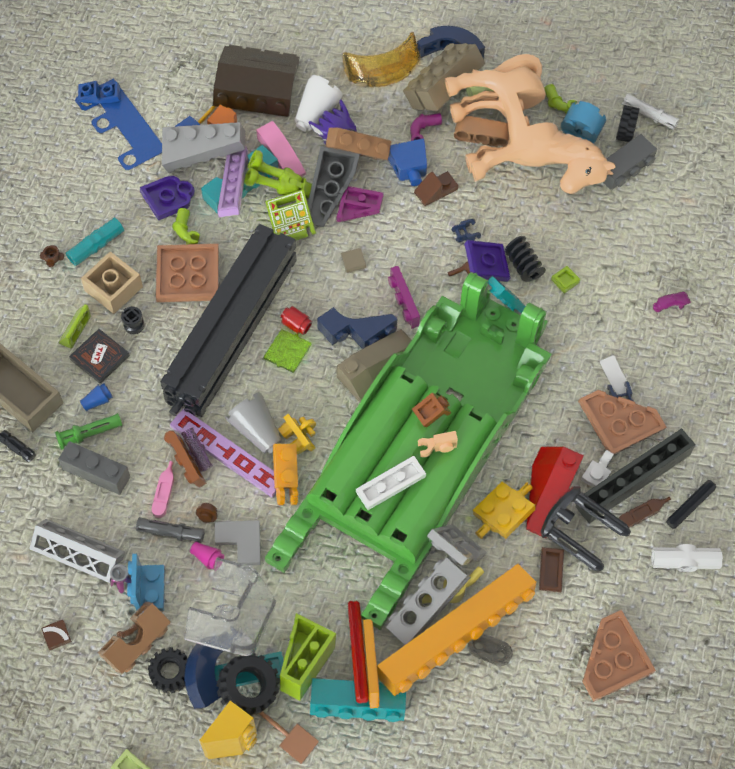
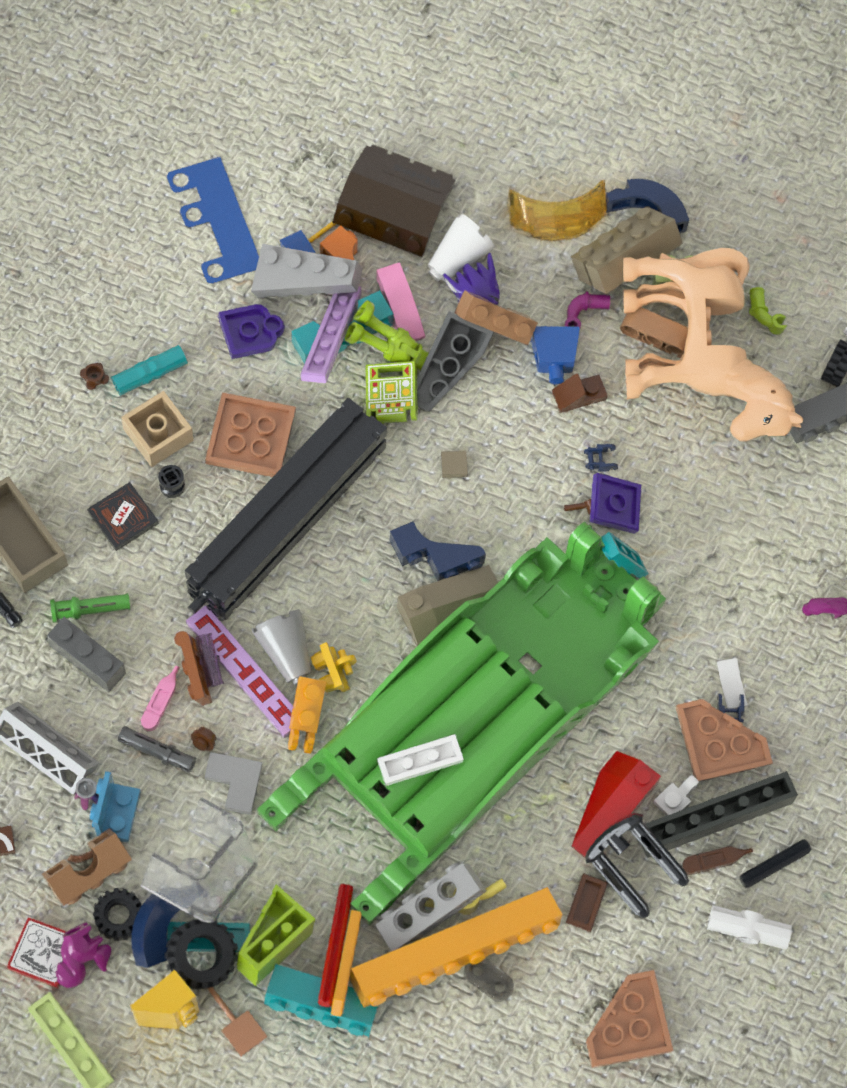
camera: 10 degrees right, 5 degrees up
lime slope [58,304,91,348] -> none
blue slope [78,81,120,104] -> none
blue cone [80,383,113,411] -> none
lime piece [172,208,200,245] -> none
dark pink cone [190,542,224,570] -> none
clear neon green piece [263,329,312,373] -> none
red brick [280,306,313,335] -> none
magenta wing [337,186,384,222] -> none
magenta plate [388,266,420,329] -> none
dark orange bracket [412,393,451,428] -> none
light nougat plate [418,431,458,457] -> none
light grey plate [427,524,487,565] -> none
yellow plate [472,481,536,539] -> none
black piece [505,236,546,282] -> none
lime tile [551,266,581,294] -> none
dark azure brick [561,101,606,143] -> none
none -> tile [6,917,66,988]
none -> magenta animal [55,922,112,988]

